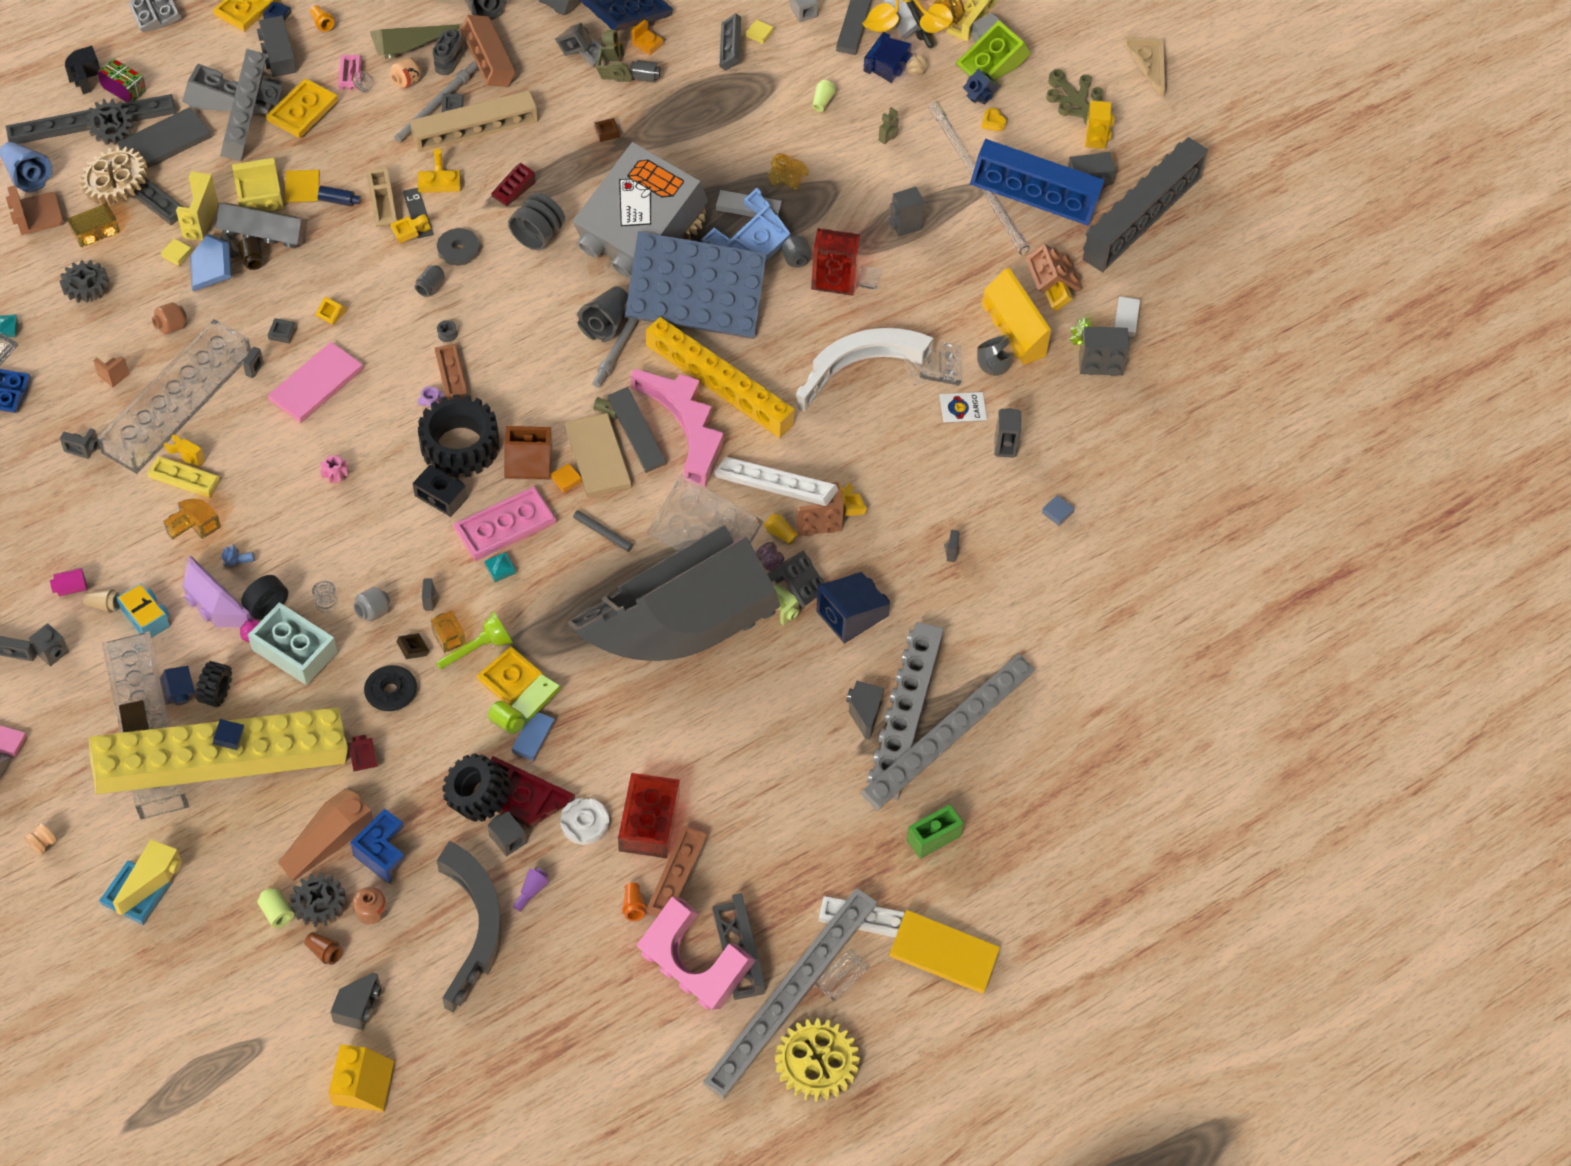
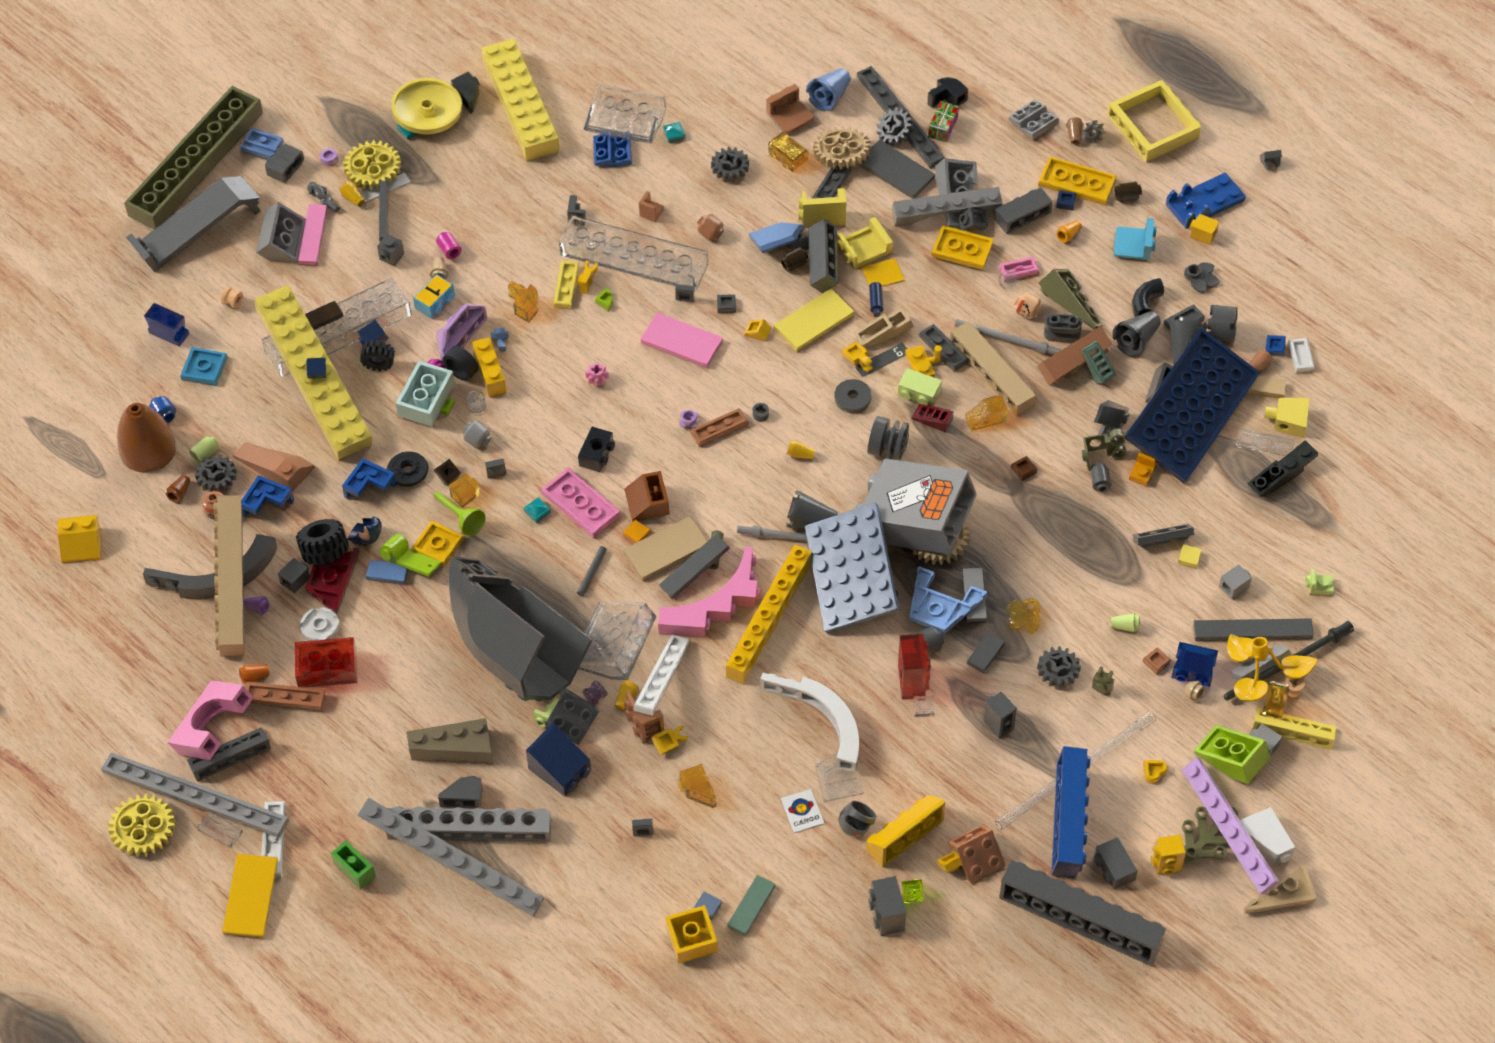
camera: 80 degrees right, 0 degrees up
light yellow slope [113,839,182,915] -> none
light yellow tile [161,239,192,266] -> none
dark grey slope [330,973,382,1030] -> none
dark red bracket [348,735,378,772] -> none
dark grey brick [414,265,445,297] -> none
black tyre [418,394,499,478] -> none
dark grey tile [442,93,464,112] -> none
dark blue brick [963,69,1000,104] -> none
dark grey brick [994,408,1021,458] -> none
white tile [1114,296,1140,337] -> none
none -> dark orange cylinder [117,403,176,473]
none -> clear blue hips [144,303,189,347]
none -> blue head [149,396,176,423]
none -> tan brick [214,495,244,657]
none -> blue panel [342,458,397,499]
none -> dark blue hair [347,516,382,546]
none -> dark tan wedge [406,718,493,764]
none -> yellow brick [472,337,507,397]
none -> lime tile [595,288,613,312]
none -> yellow brick [665,905,718,964]
none -> clear yellow slope [677,764,717,808]
none -> sand green tile [727,875,775,936]
none -> light yellow tile [774,289,854,352]
none -> yellow cone [787,440,815,460]
none -> yellowish green brick [898,368,942,406]
none -> dark grey tile [919,324,969,372]
none -> clear yellow slope [965,394,1008,431]
none -> dark grey tile [967,632,1004,673]
none -> dark grey gear [1037,646,1081,688]
none -> sand green slope [1082,341,1116,383]
none -> nougat tile [1143,647,1171,675]
none -> lavender plate [1182,757,1279,895]
none -> white slope [1240,807,1295,864]

